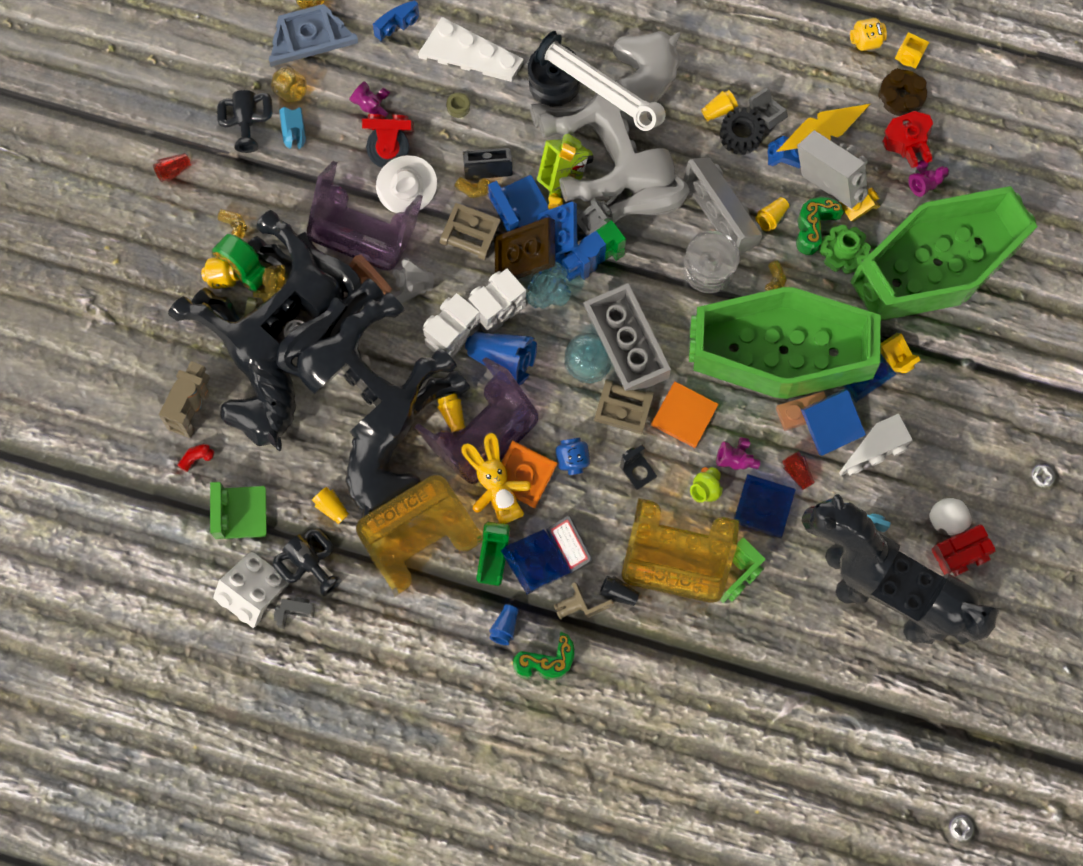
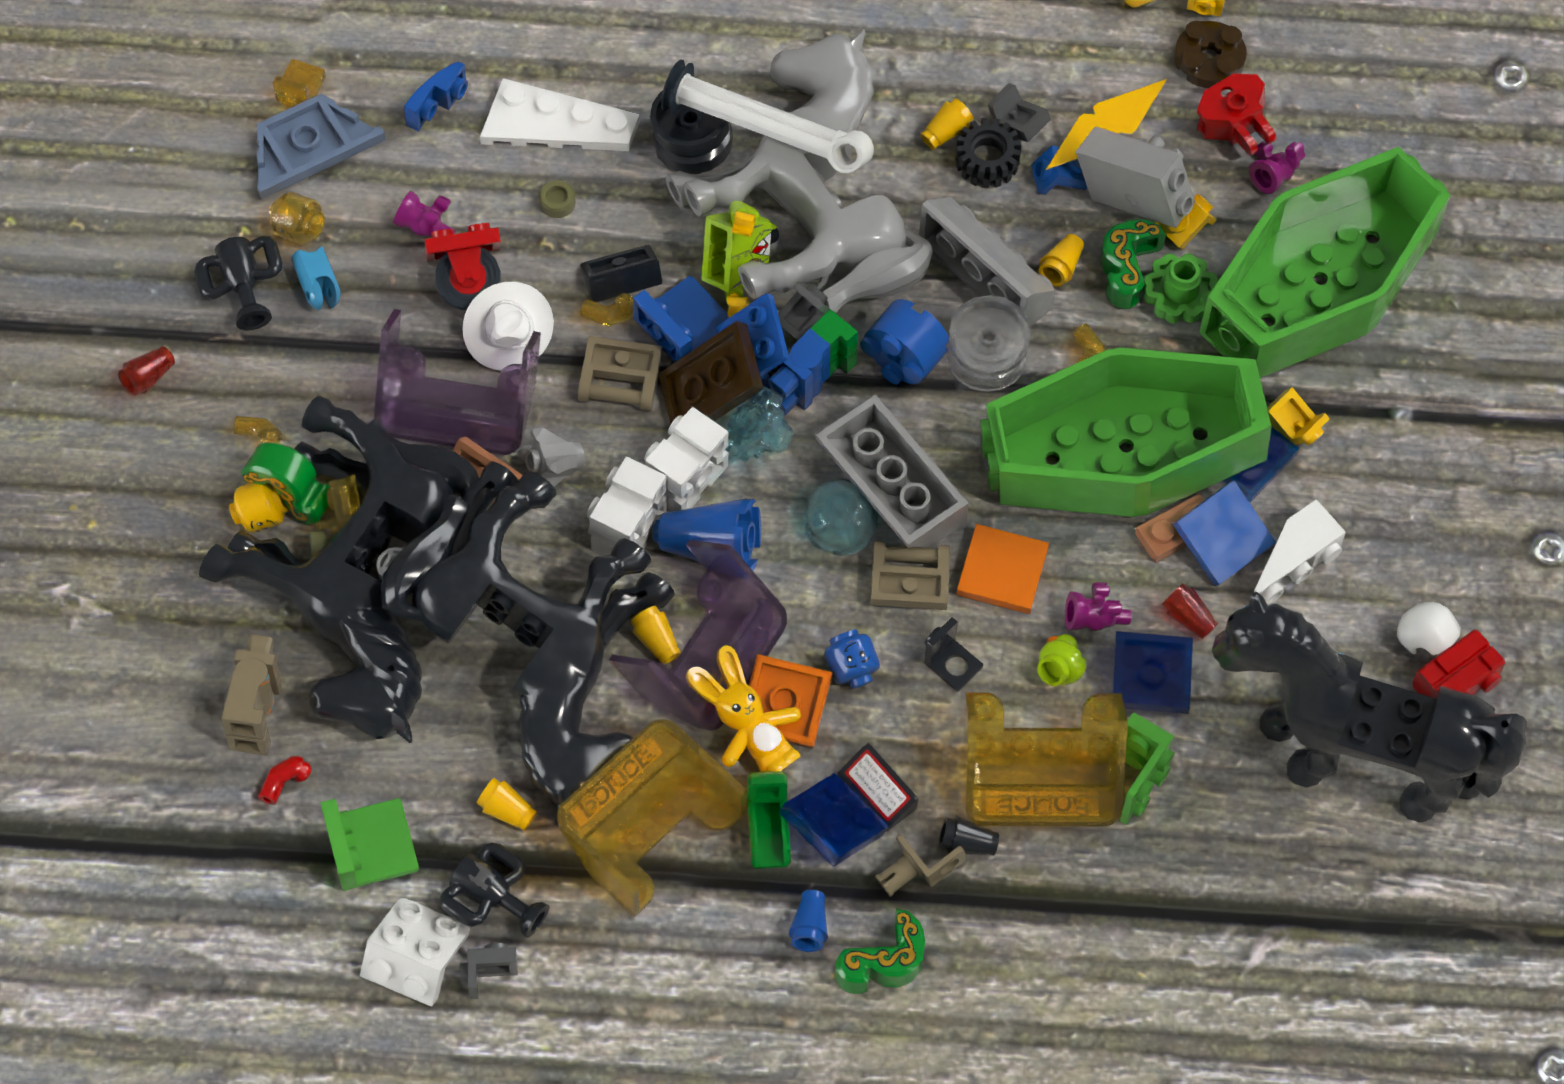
camera: 10 degrees left, 10 degrees down
none -> blue brick [860,299,950,385]

